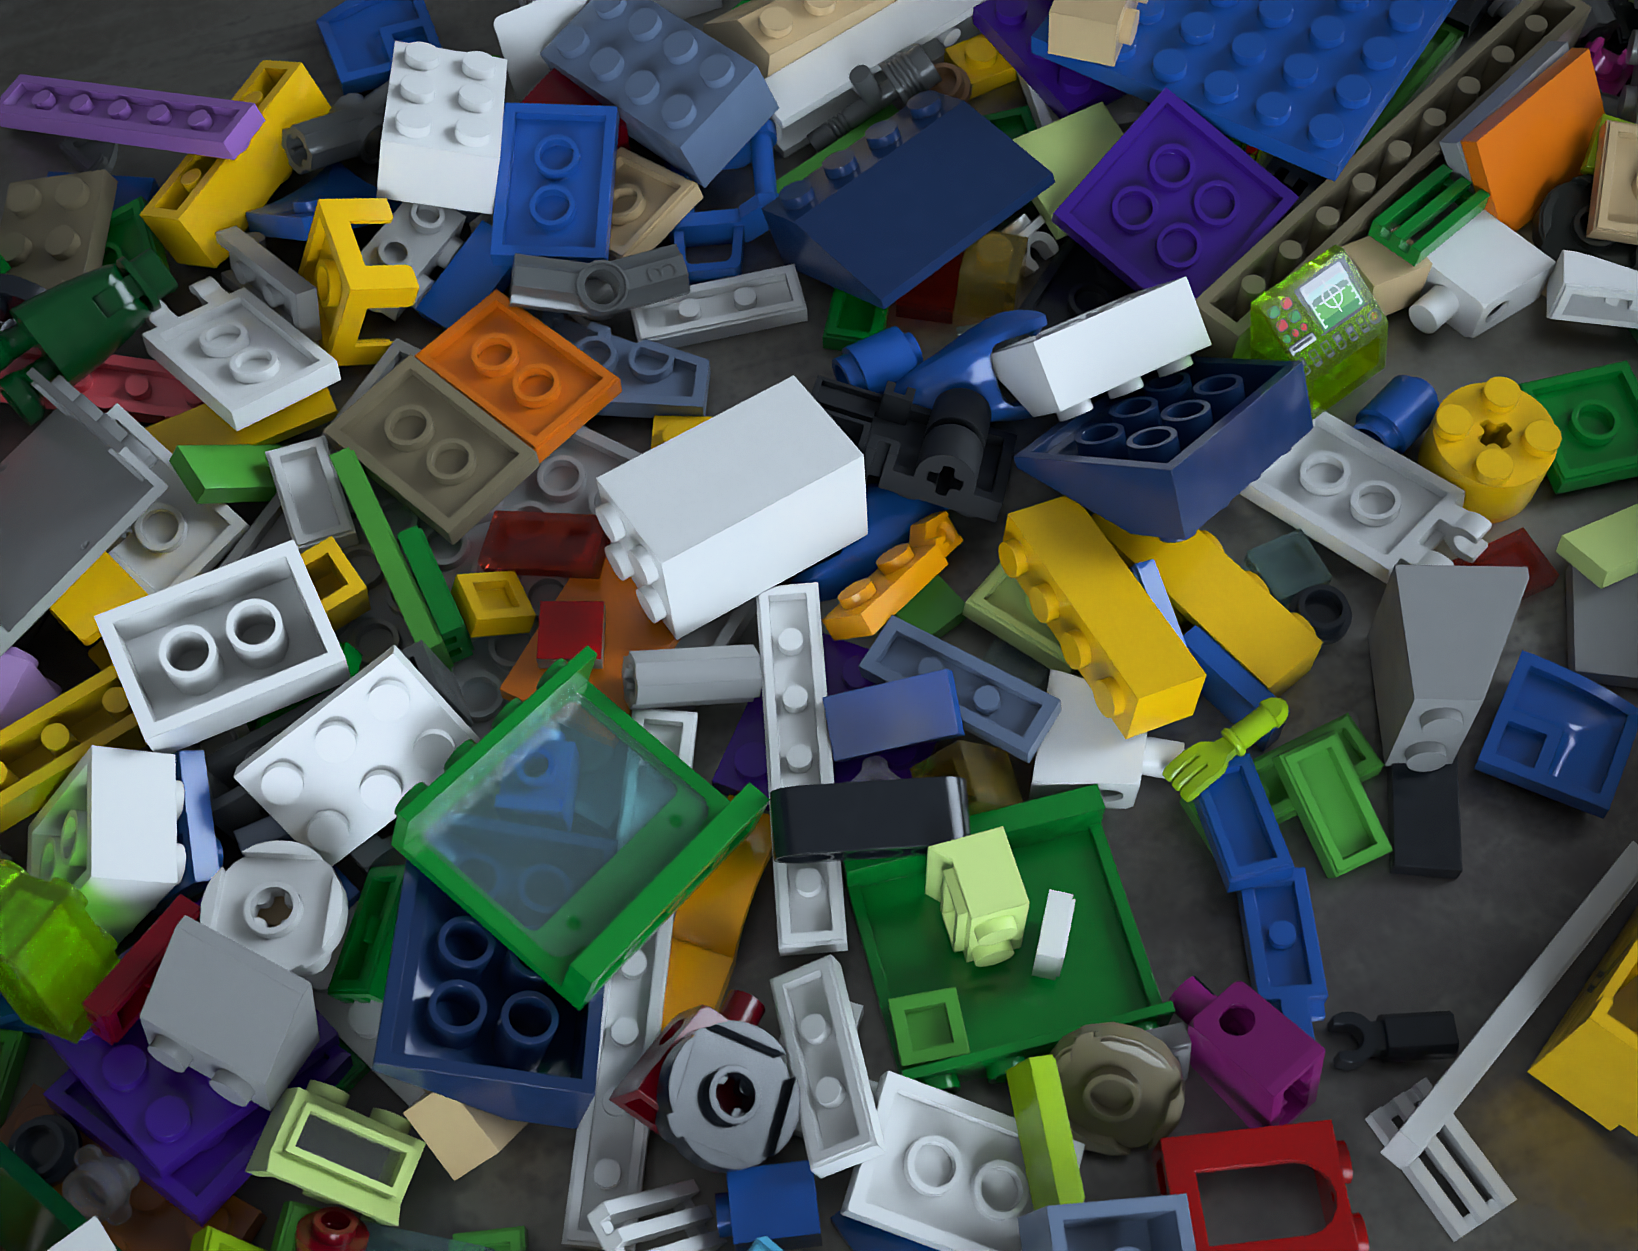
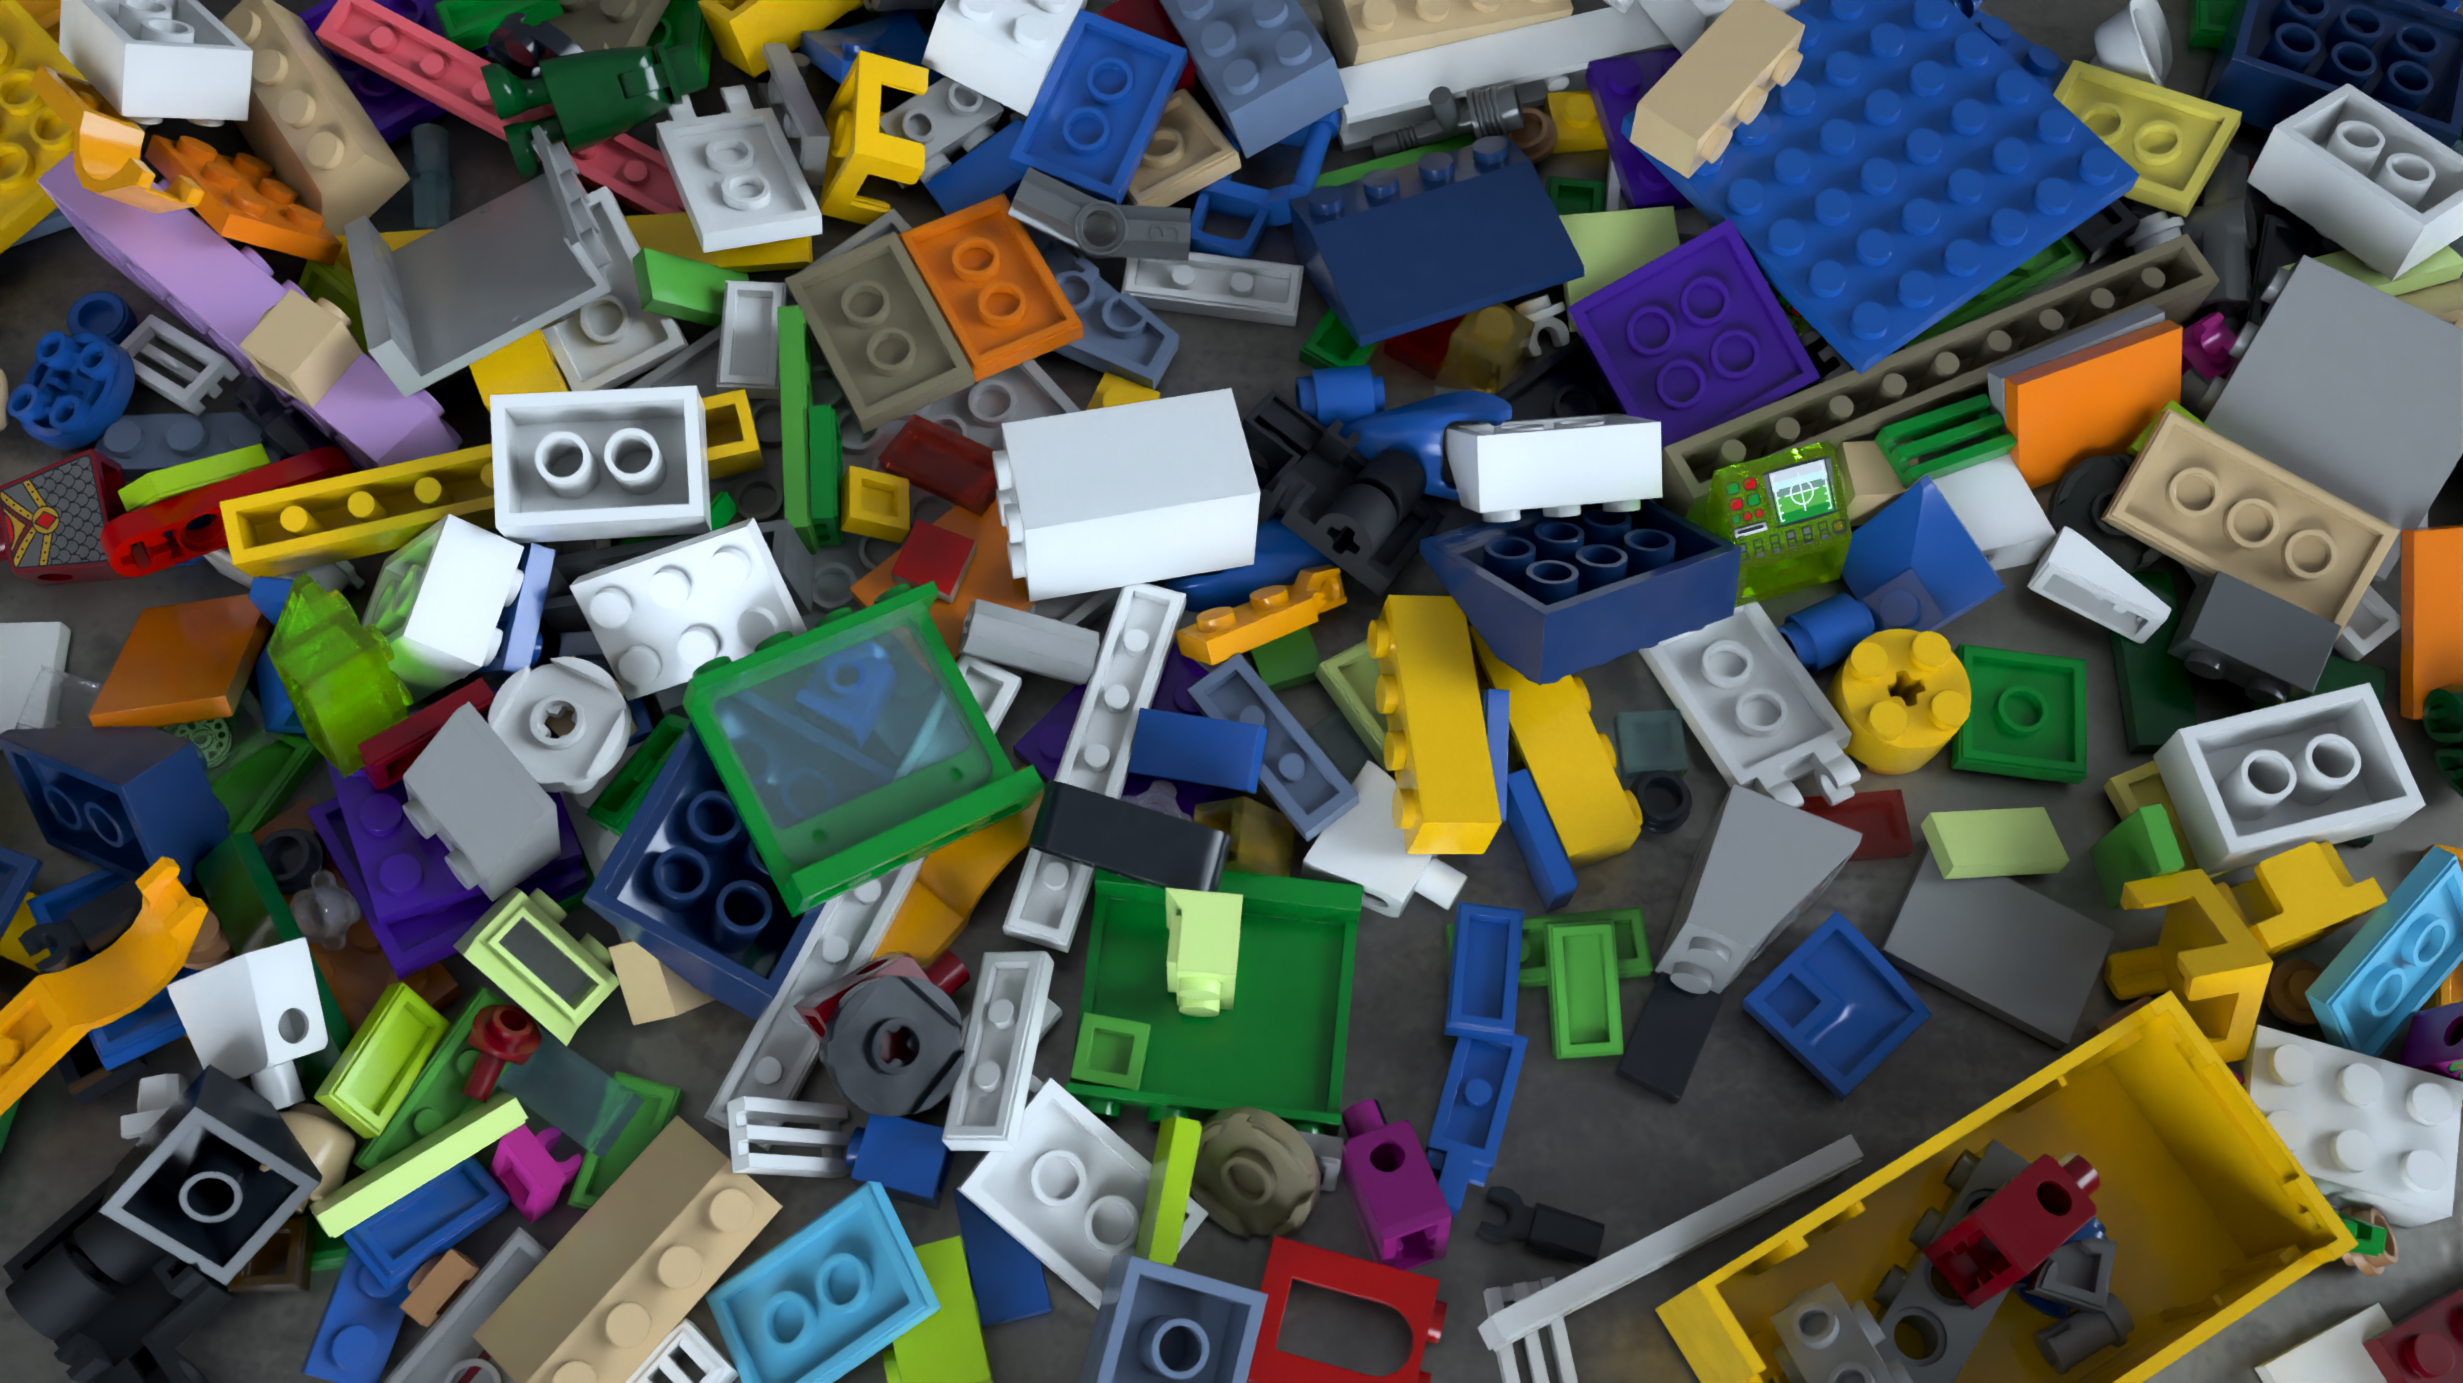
camera: 15 degrees right, 5 degrees up
white tile [1032,889,1076,980] -> none
lime piece [1162,697,1289,802] -> none
none -> blue plate [1826,475,2006,632]

